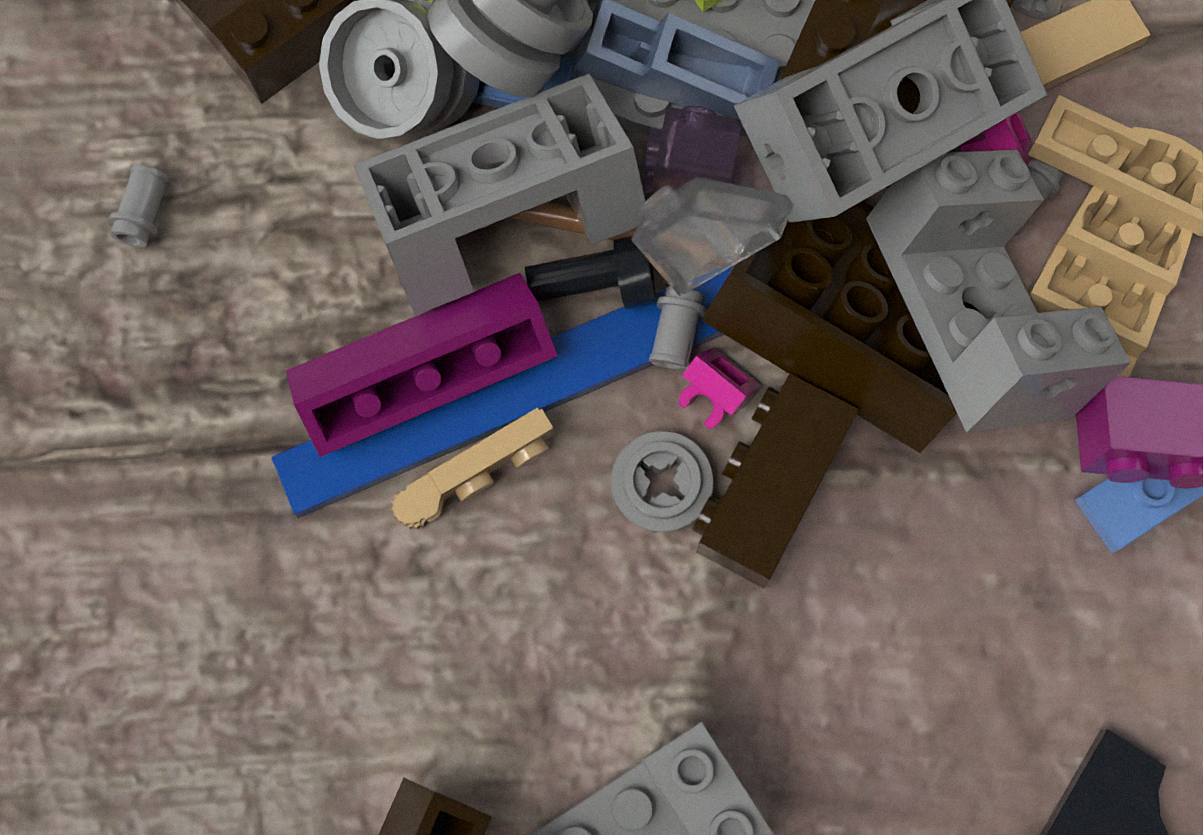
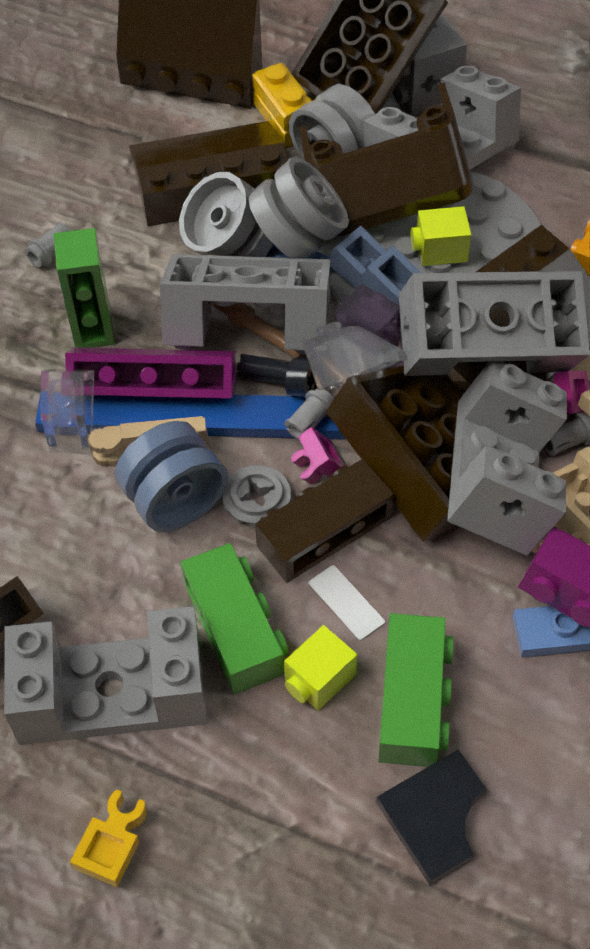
camera: 25 degrees right, 20 degrees down
none -> clear slope [40,369,94,454]
none -> bright green brick [54,228,115,348]
none -> sand blue wheel [114,421,228,532]
none -> bright green brick [180,543,289,695]
none -> neon yellow brick [284,625,358,711]
none -> white sticker [308,565,385,640]
none -> bright green brick [378,613,453,767]

